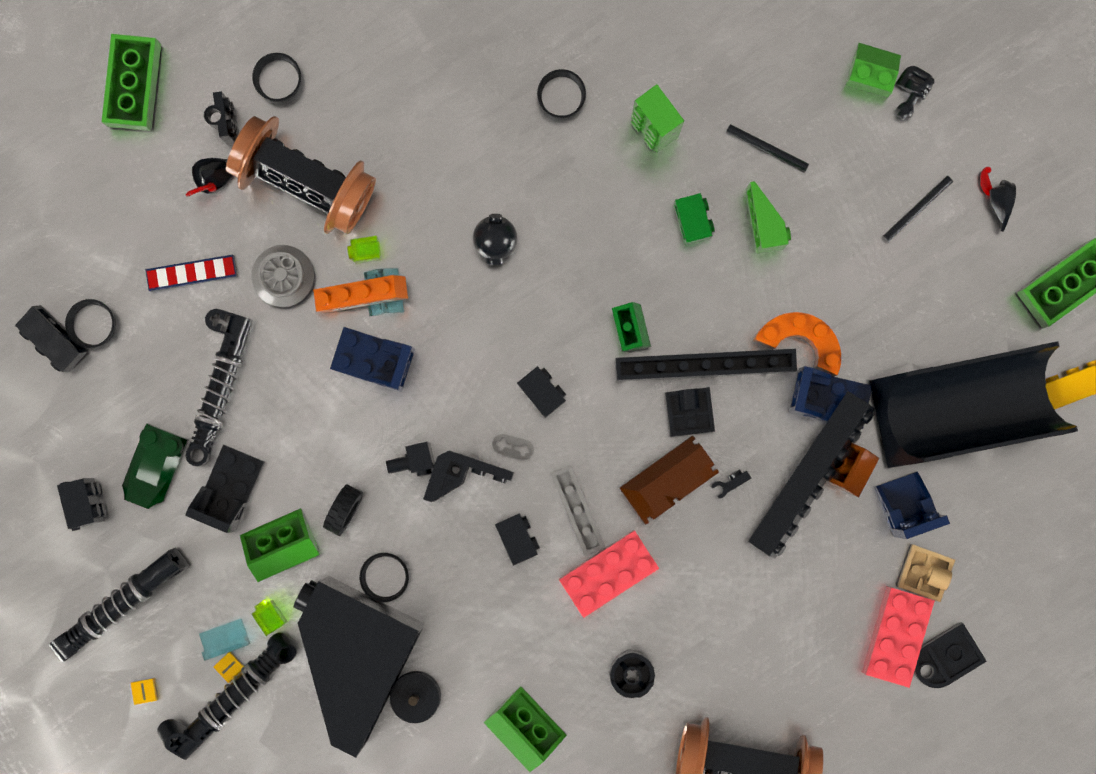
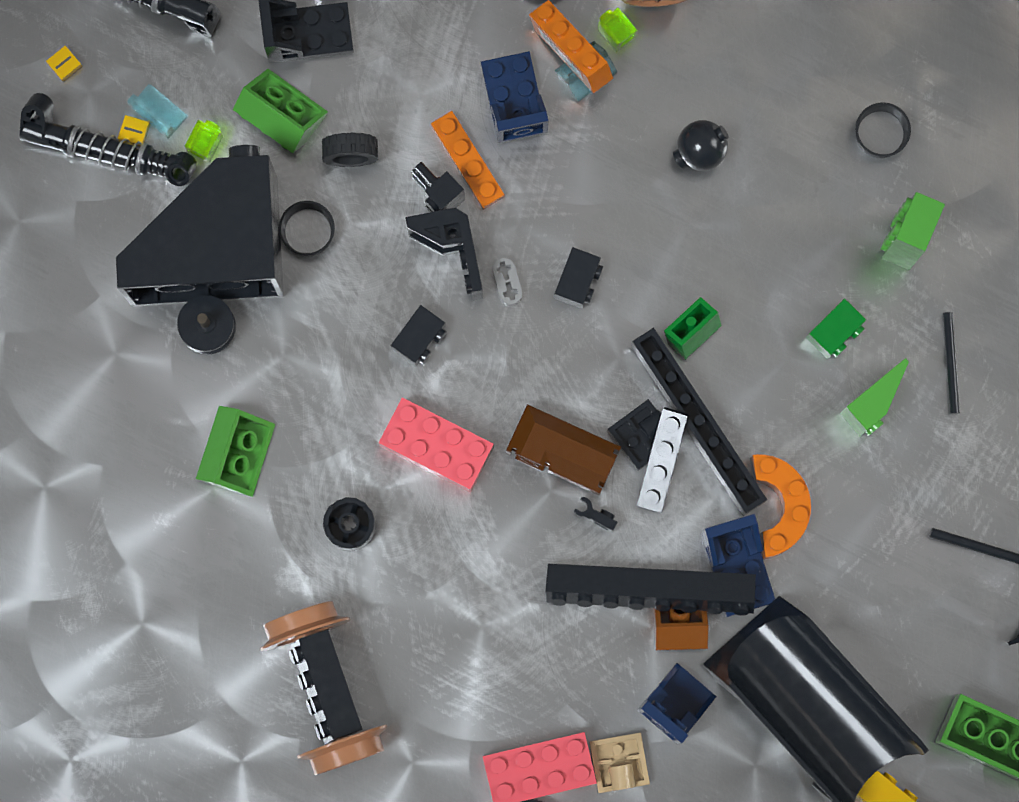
camera: 55 degrees right, 5 degrees down
light grey plate [550,465,606,556] -> none
none -> orange plate [430,111,505,210]
none -> plate [637,407,689,513]

